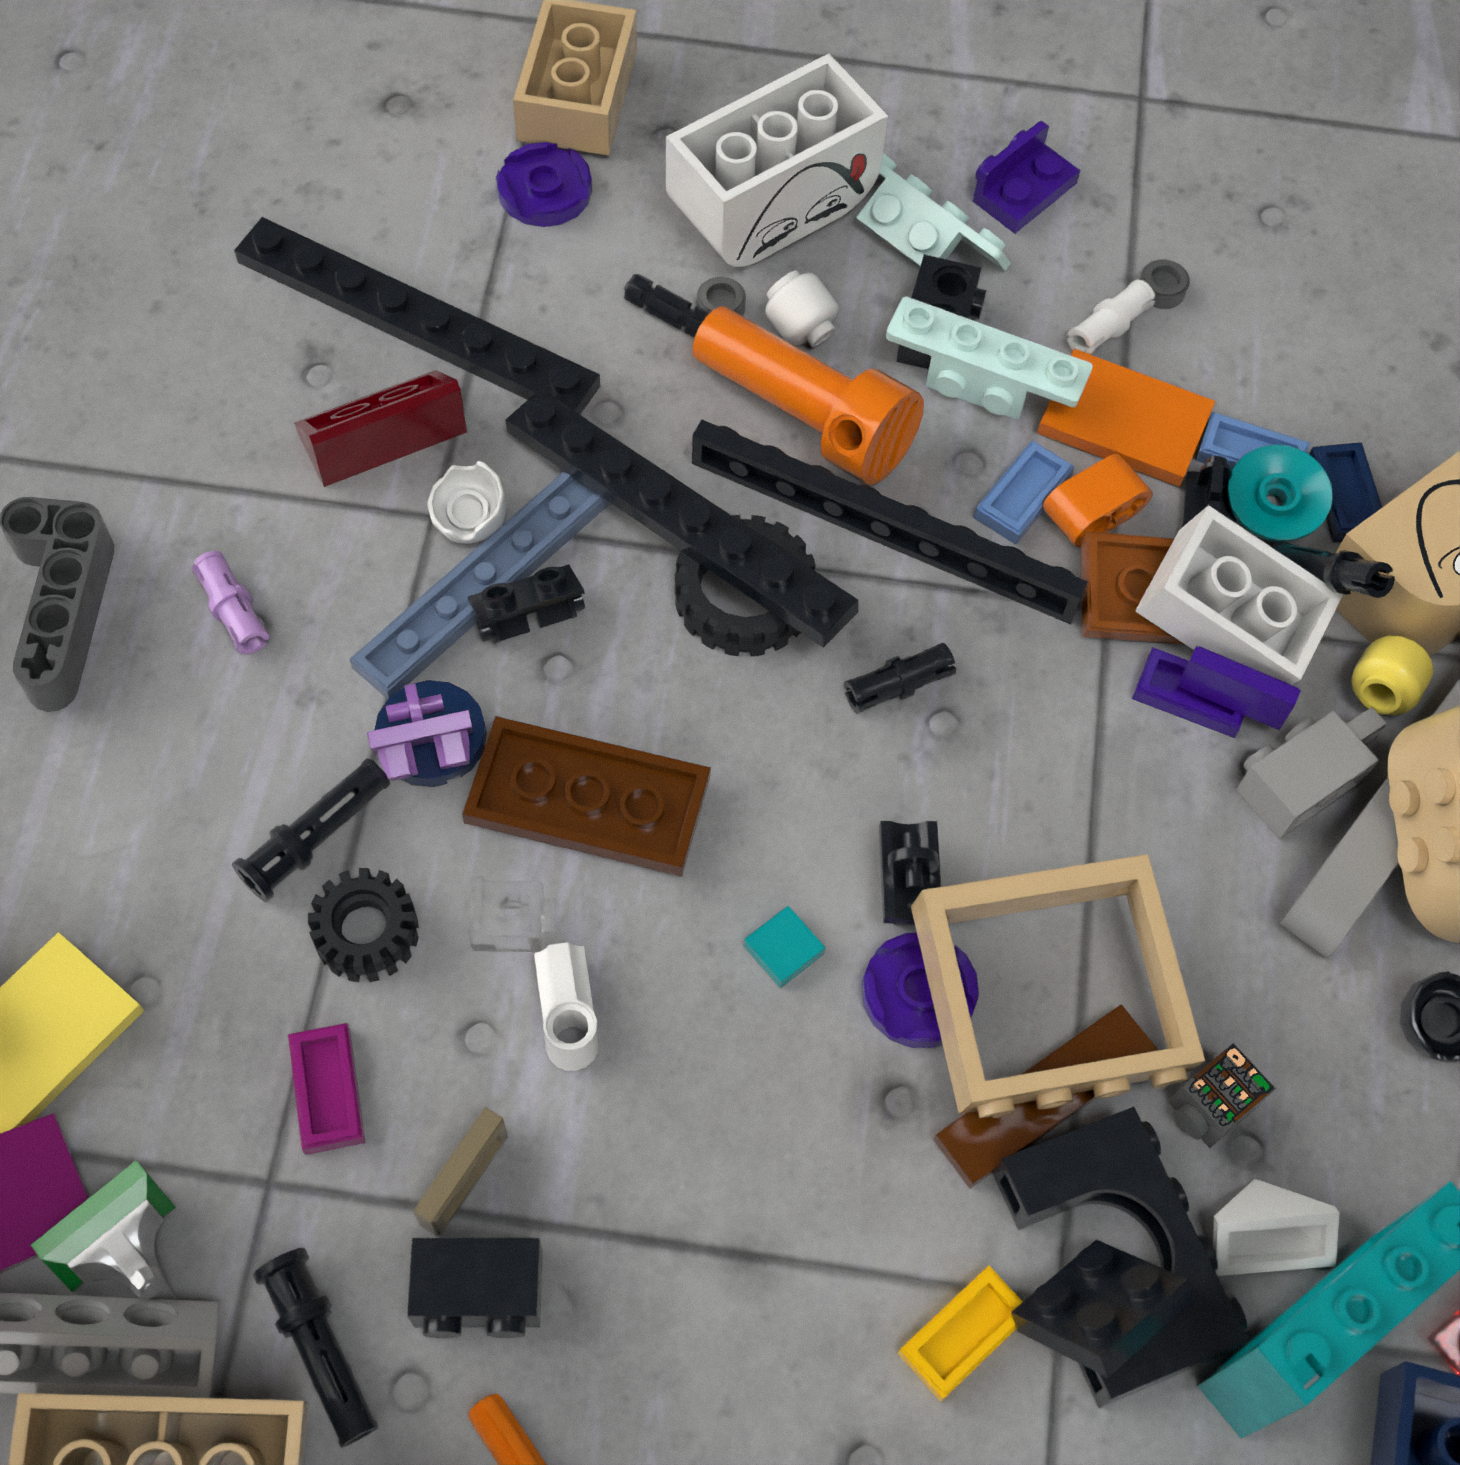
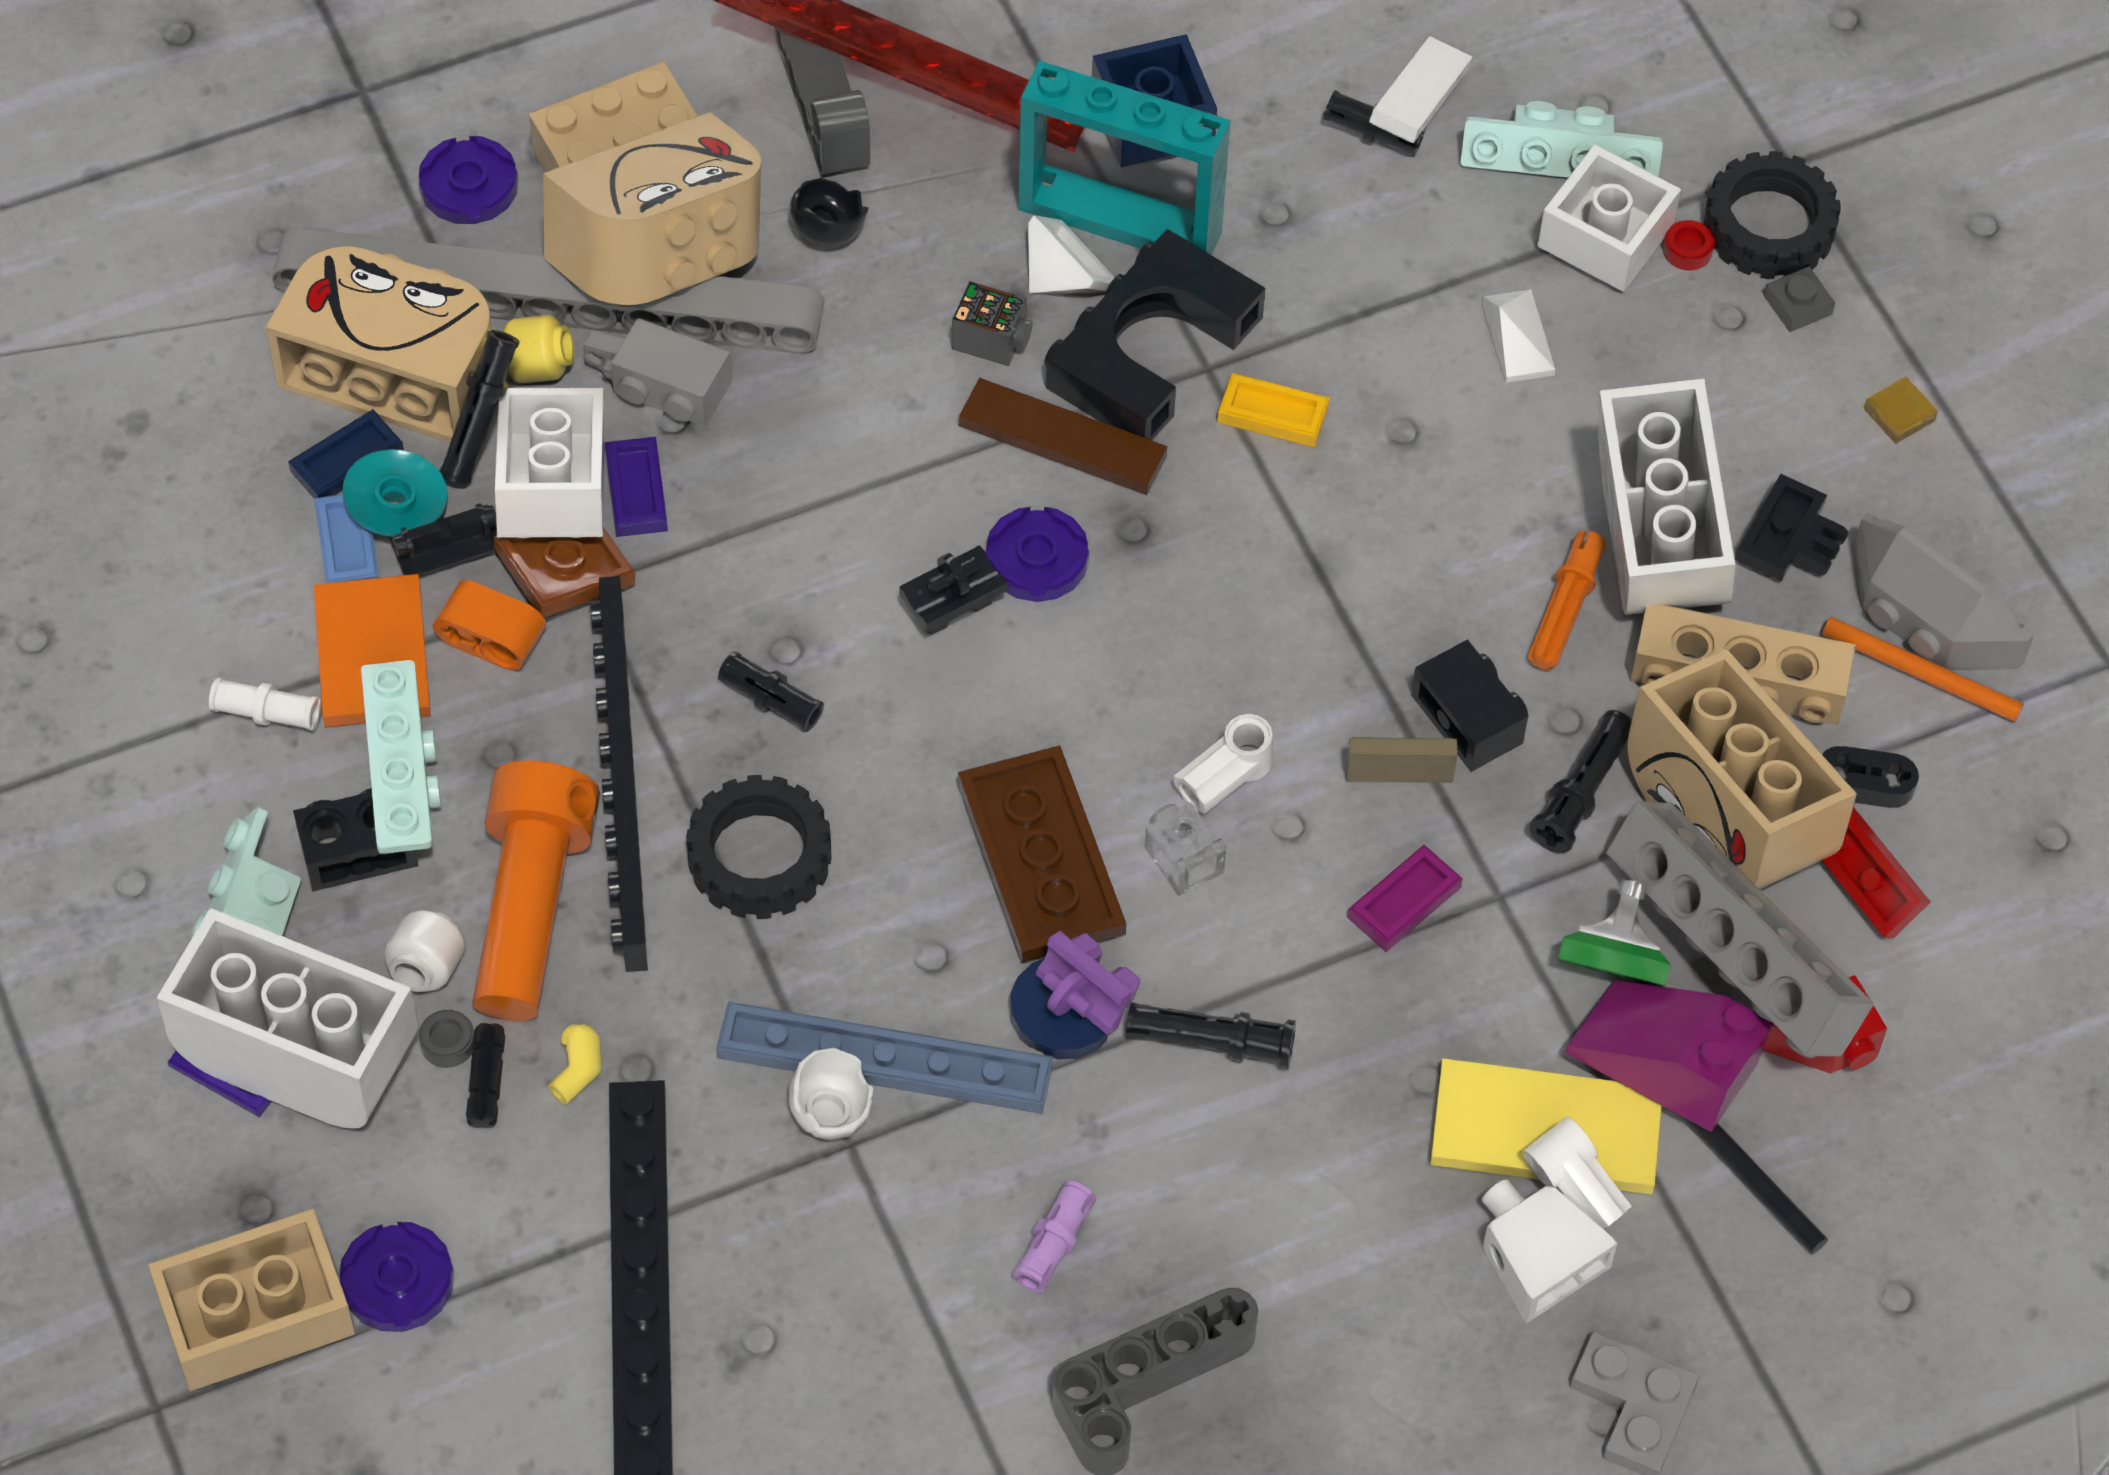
camera: 120 degrees left, 5 degrees down
dark red slope [294,370,467,487] -> none
black tyre [308,868,419,982] -> none
black hinge [468,564,585,644] -> none
black plate [505,389,859,648] -> none
teal tile [743,905,826,989] -> none
tan window [911,854,1205,1119] -> none
dark purple bracket [973,120,1081,234] -> none
medium blue tile [973,440,1075,545] -> none
black plate [1011,1239,1195,1378] -> none
dark grey tile [1140,259,1190,309] -> none
dark purple tile [1177,646,1301,730] -> none
none -> light yellow arm [548,1024,602,1105]

